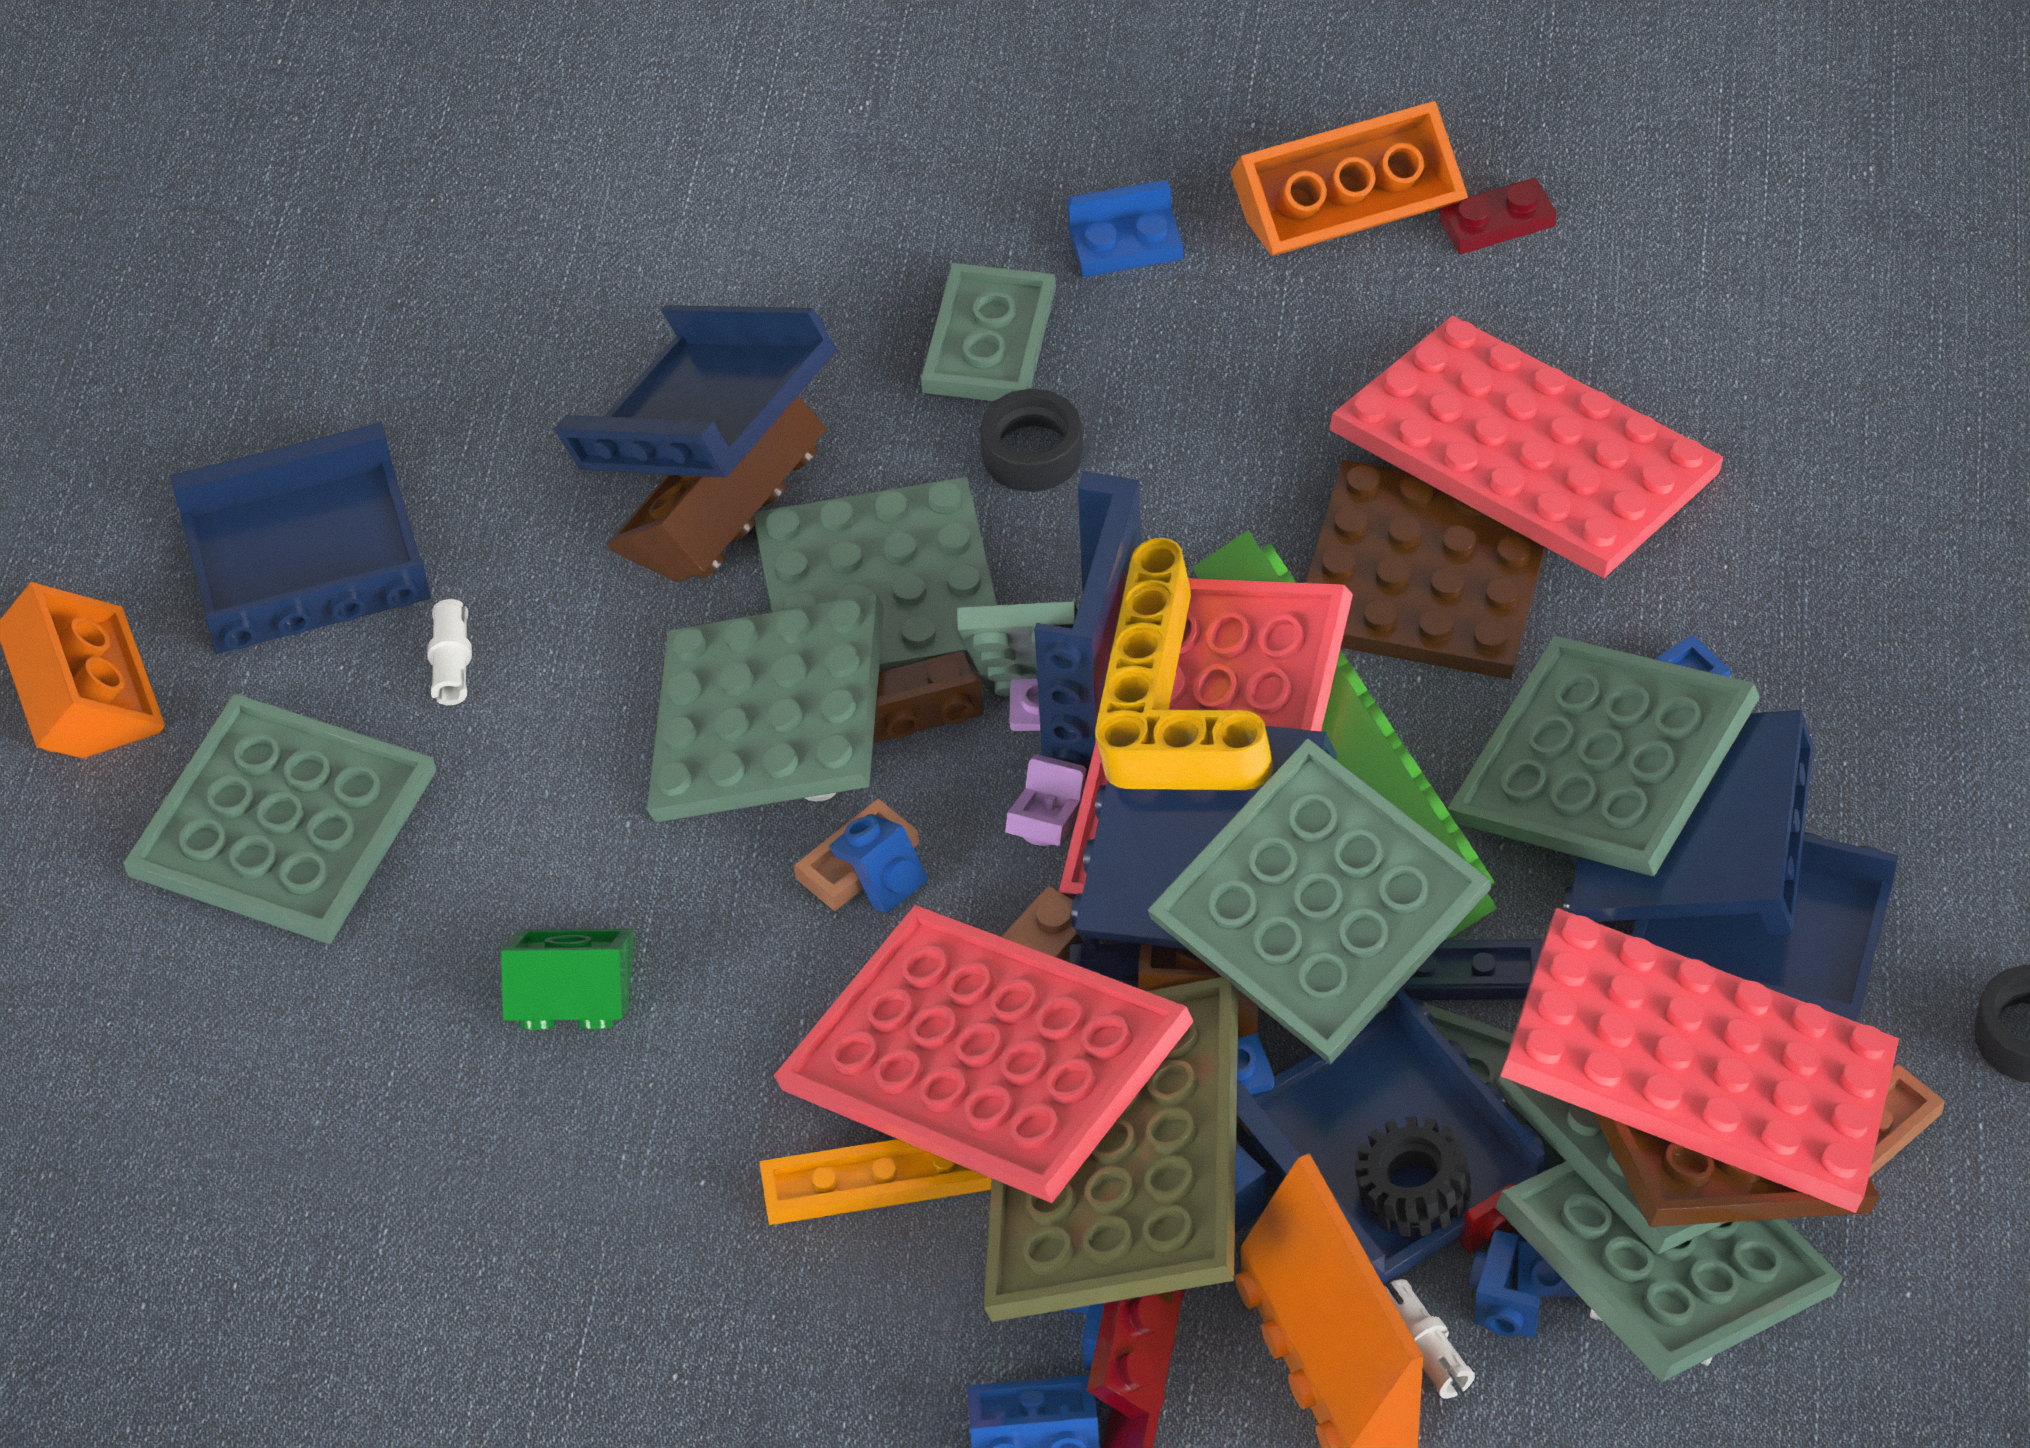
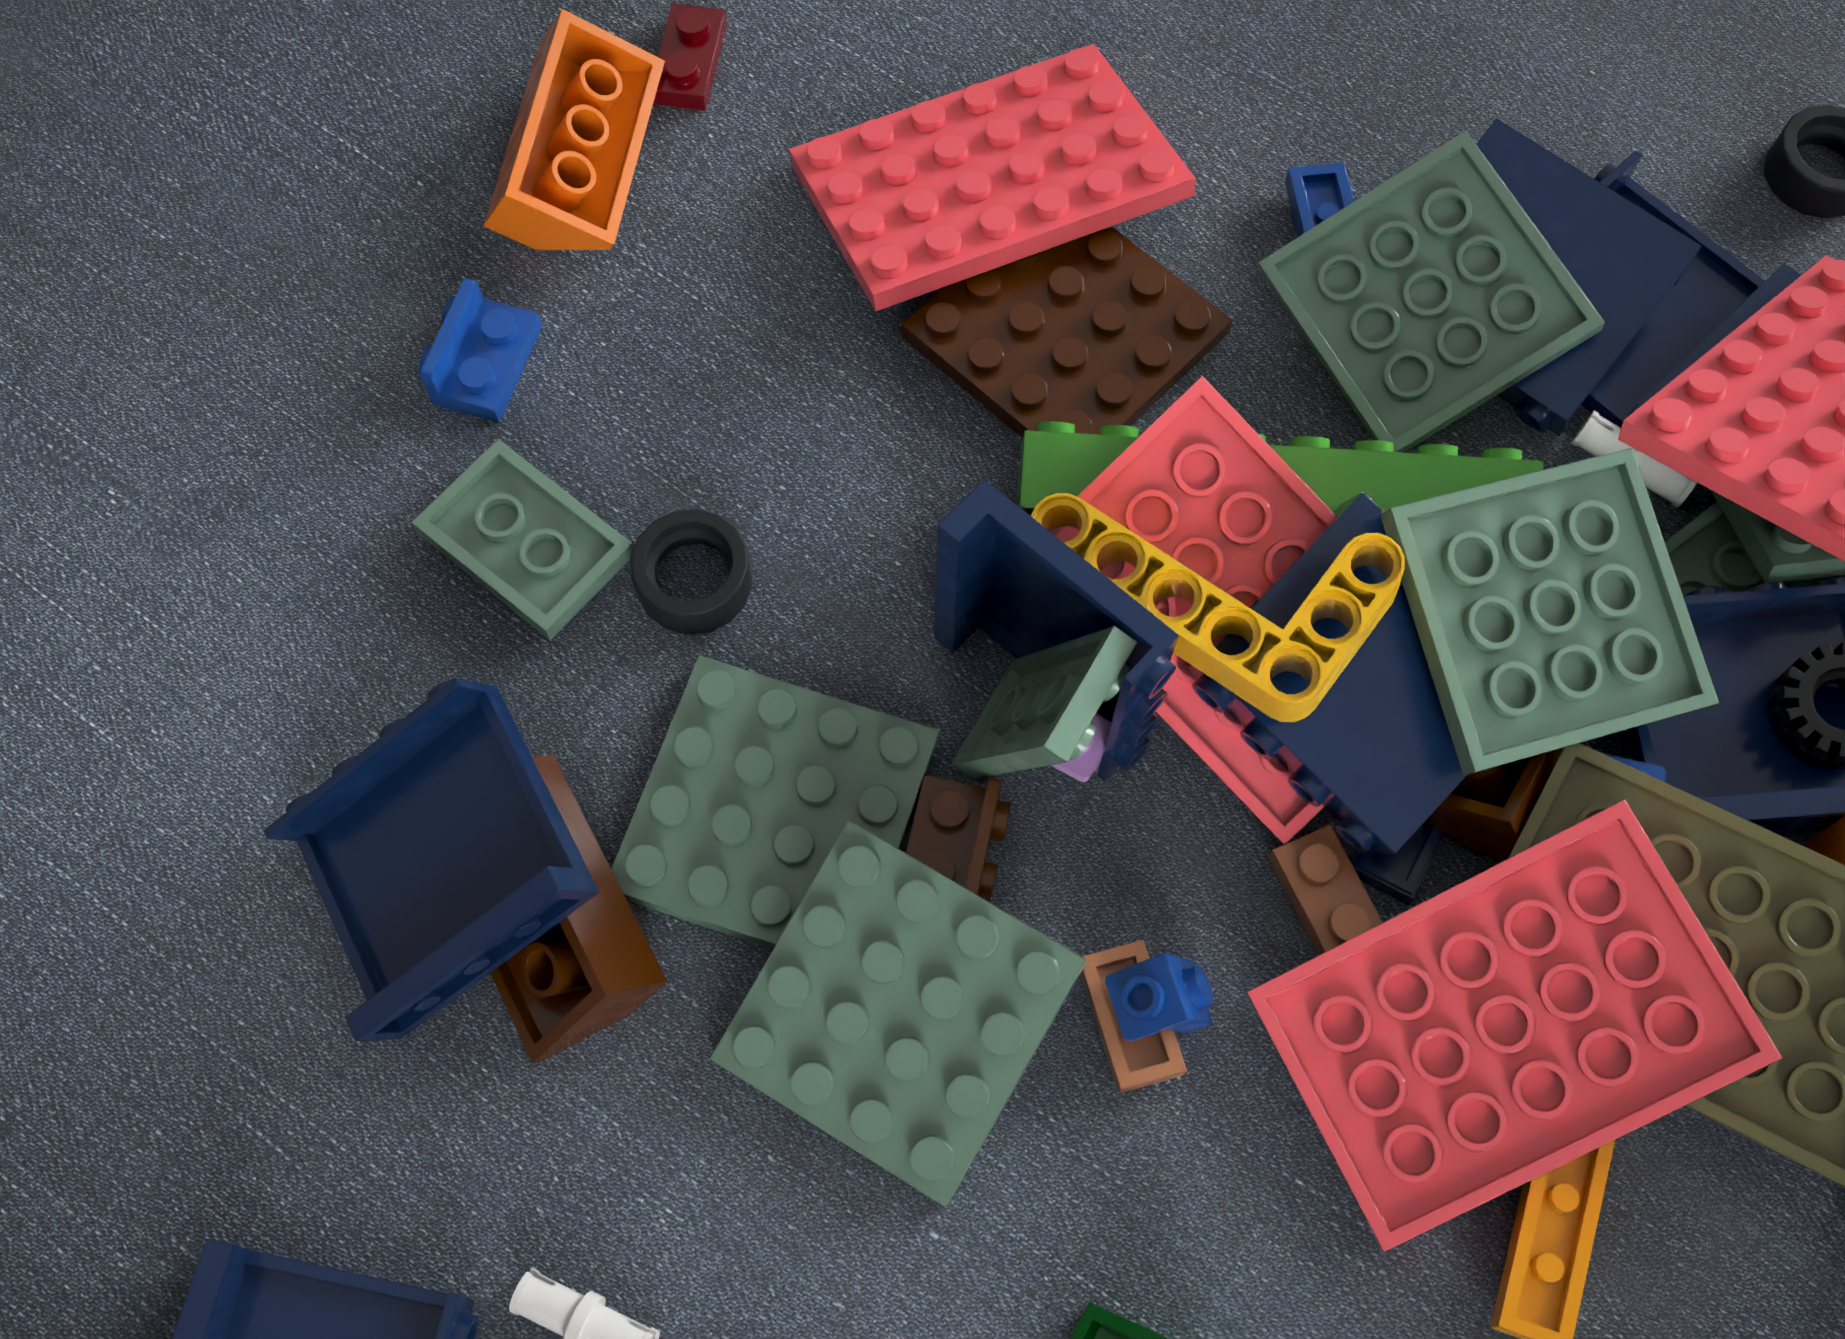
camera: 65 degrees left, 15 degrees up
lavender bracket [1005,754,1086,846] -> none

